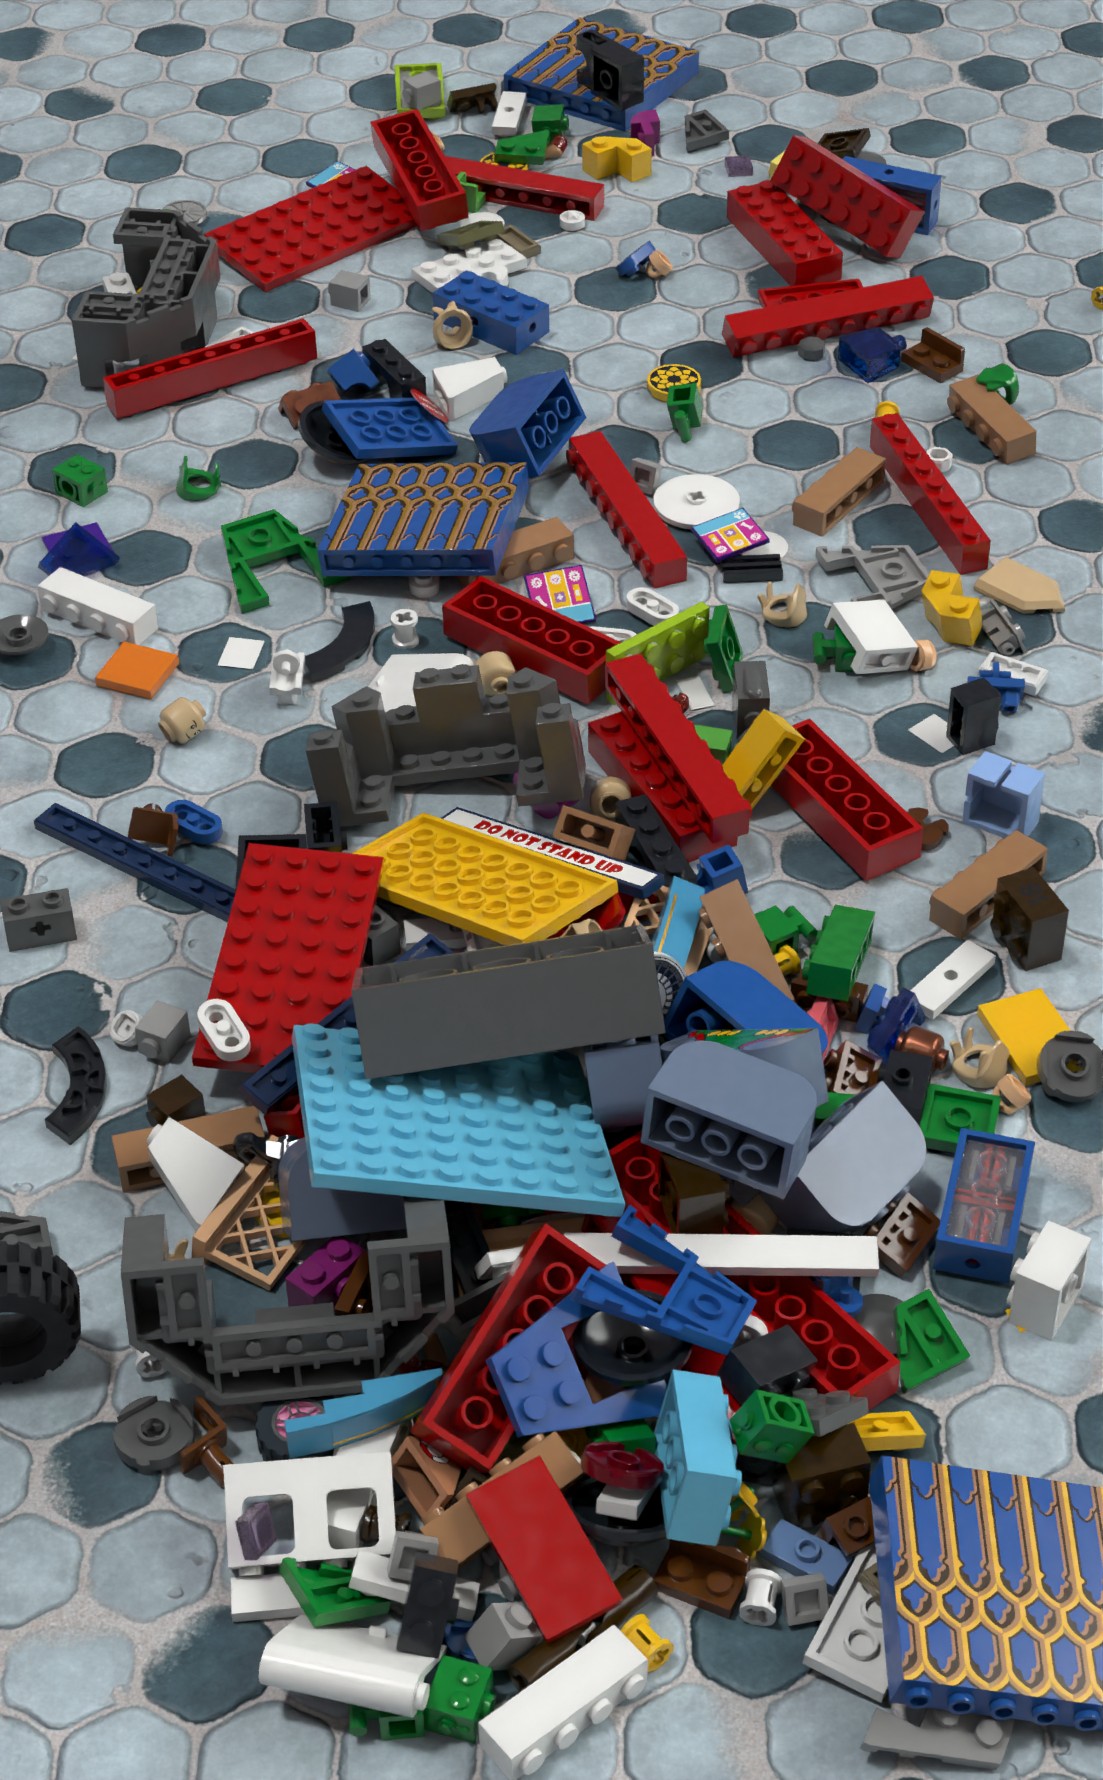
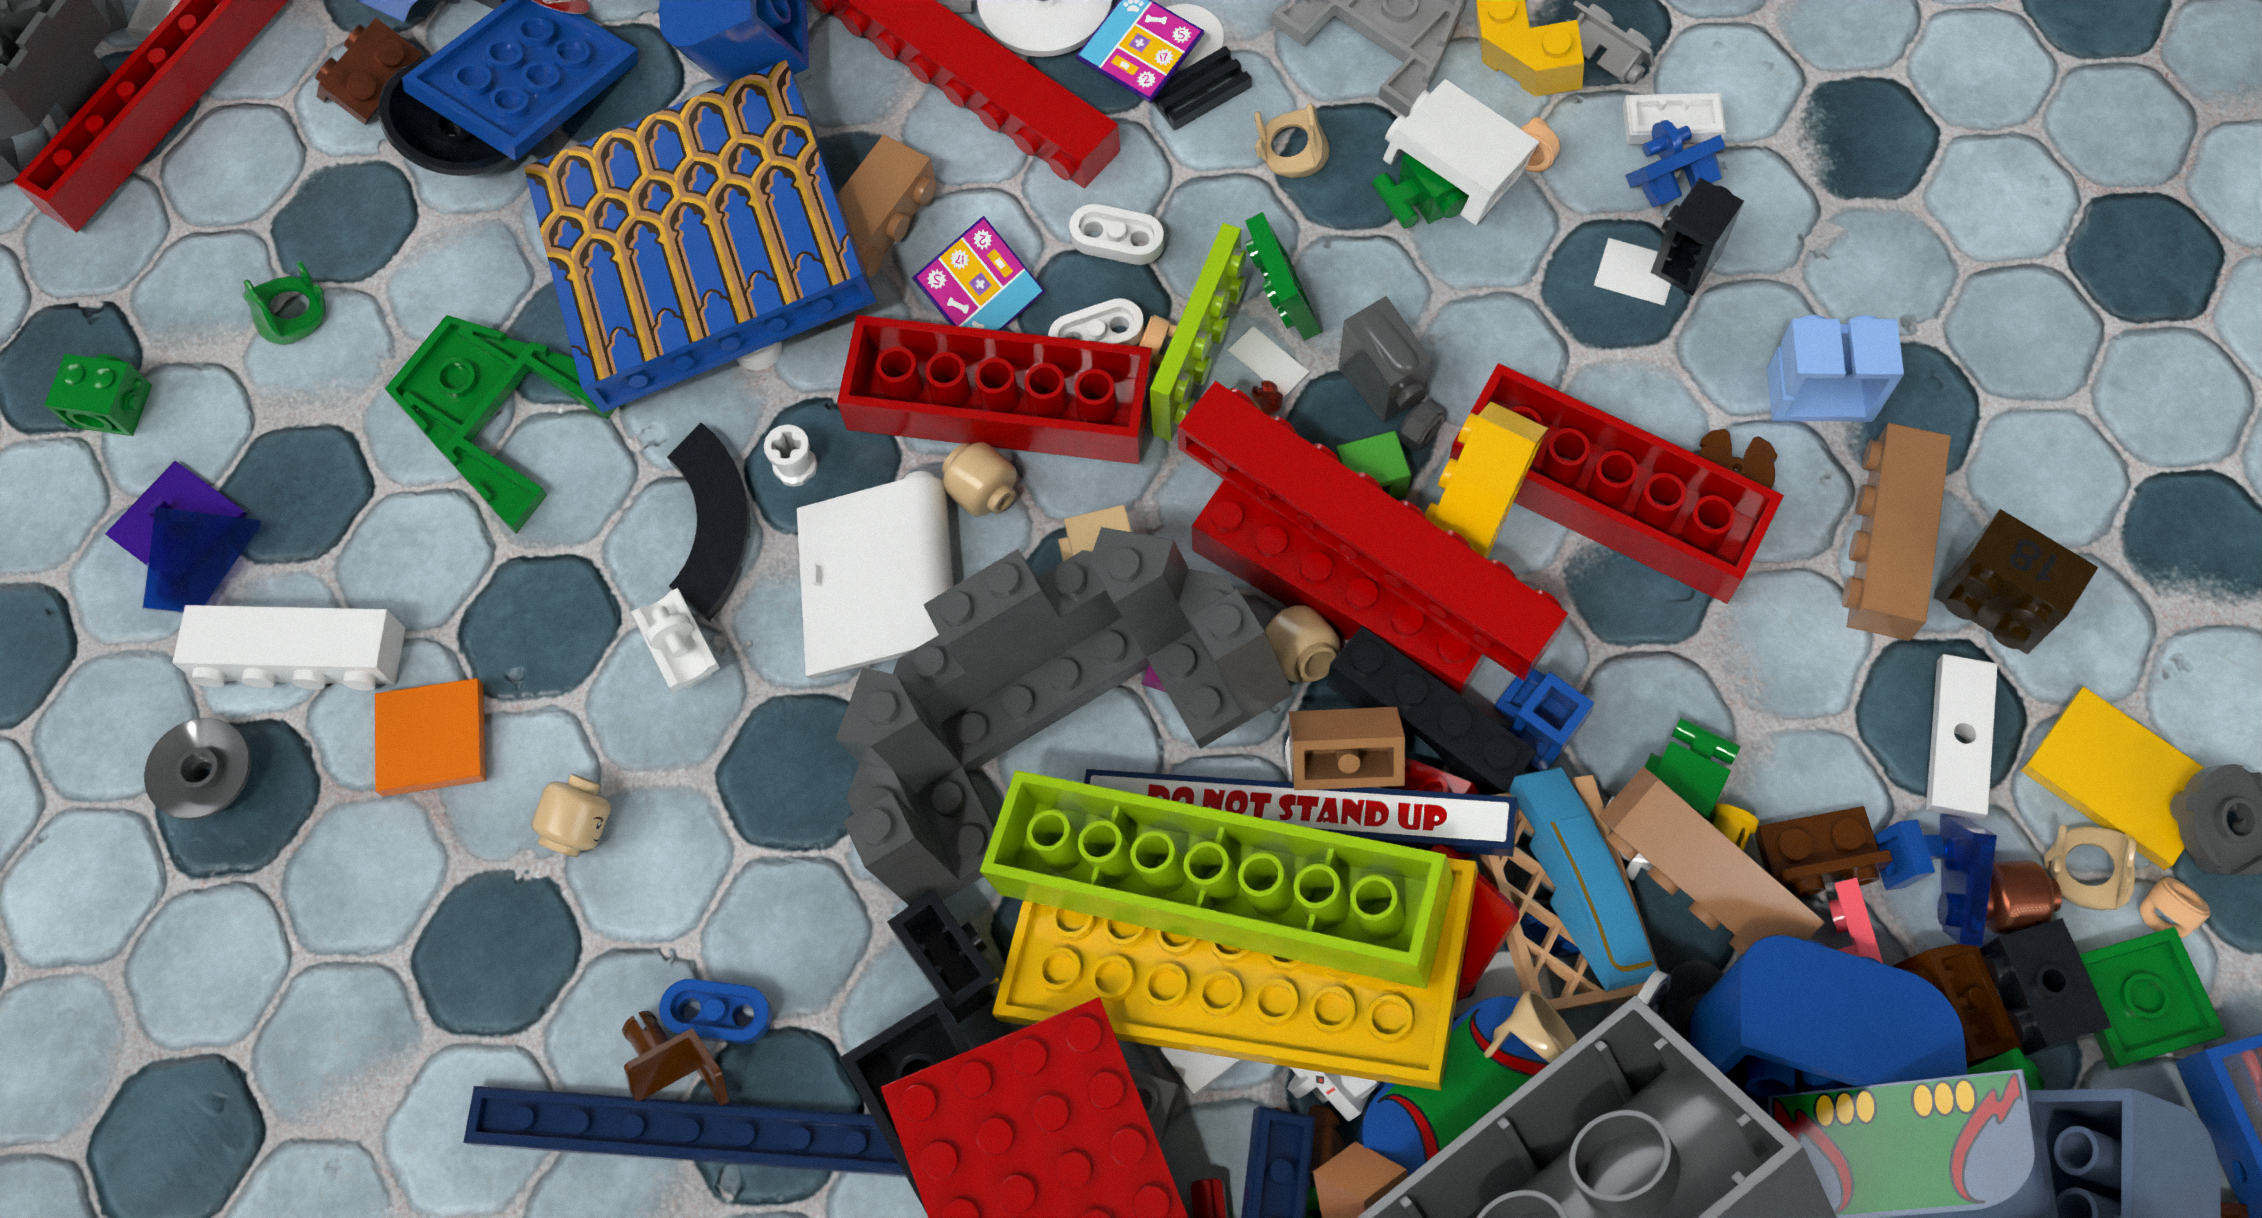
camera: 25 degrees left, 25 degrees up
white sticker [218,637,265,669] -> none
green brick [802,904,875,1001] -> none
none -> lime brick [980,770,1454,989]

